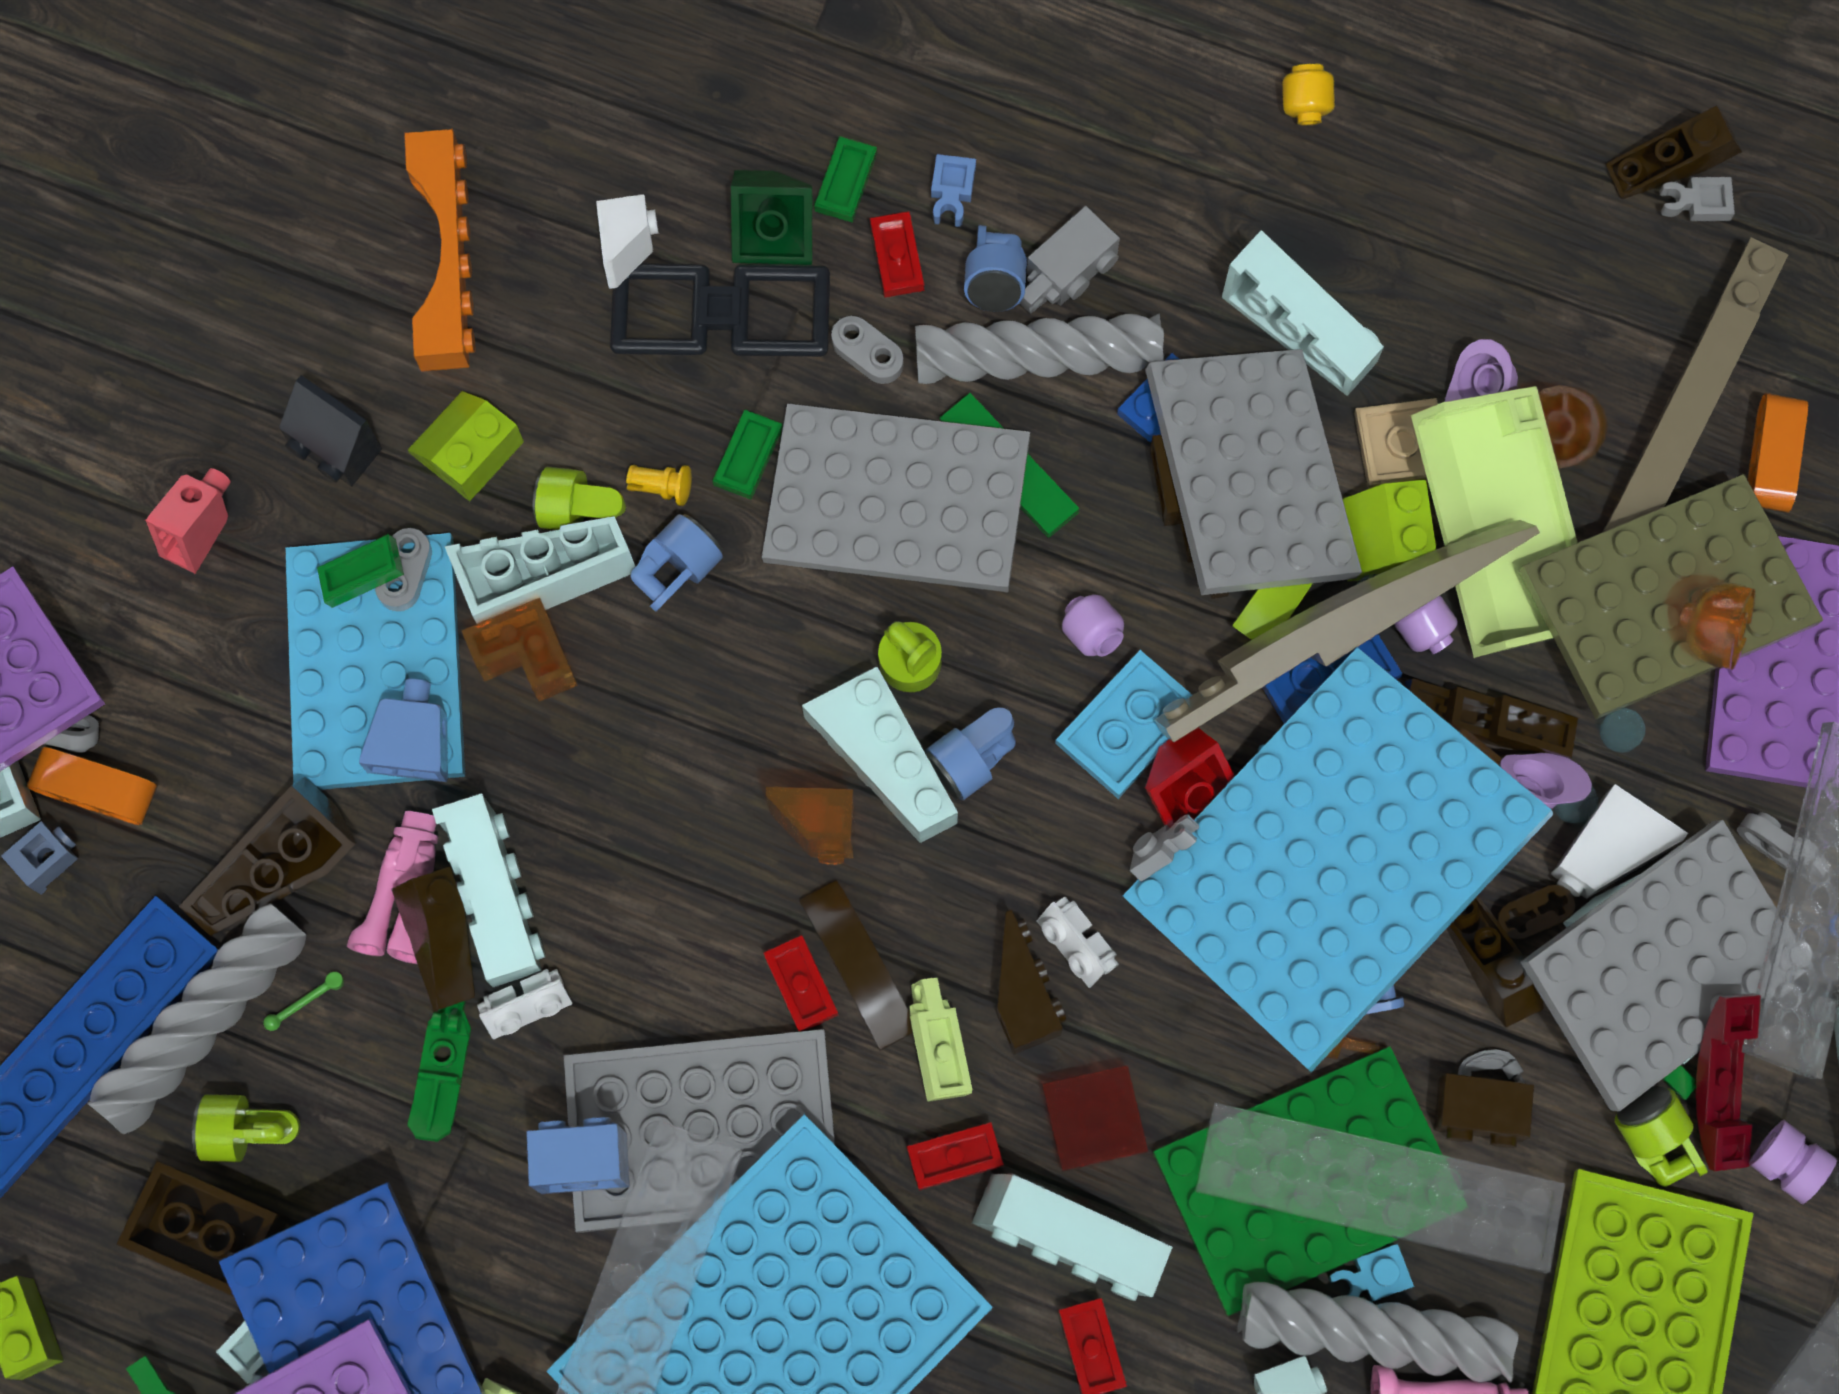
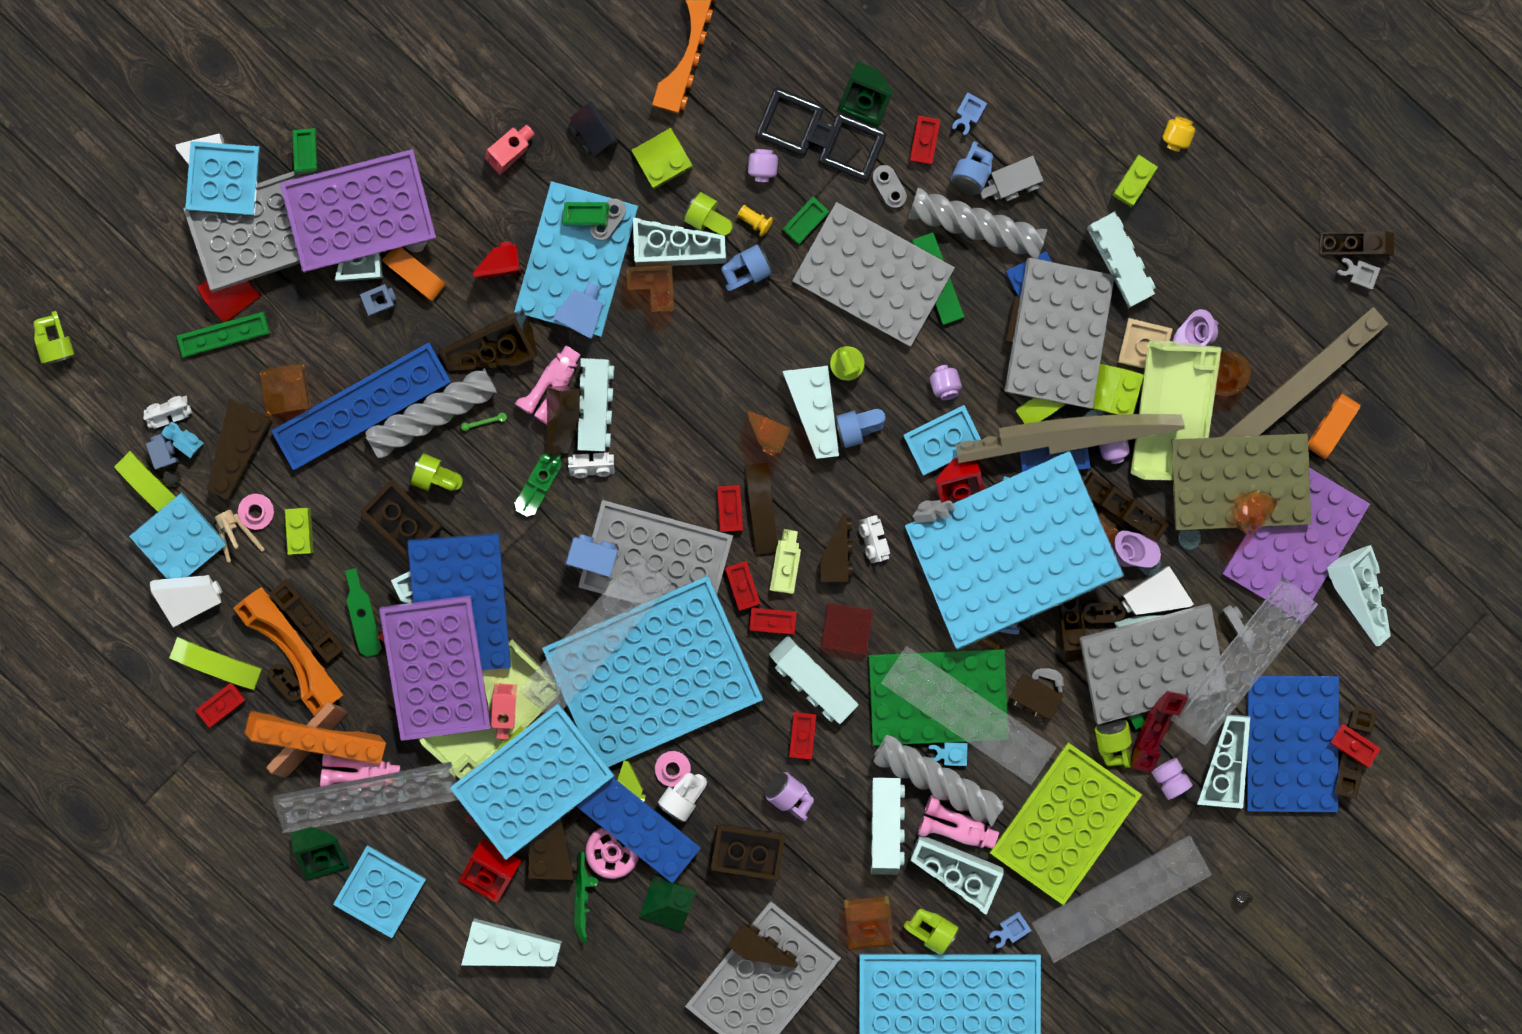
camera: 15 degrees right, 15 degrees up
white slope [596,194,659,289] -> none
green tile [814,136,877,223] -> none
none -> red slope [473,241,522,280]
none -> red plate [725,561,761,611]
none -> lavender head [748,149,778,182]
none -> lime brick [1112,155,1158,207]

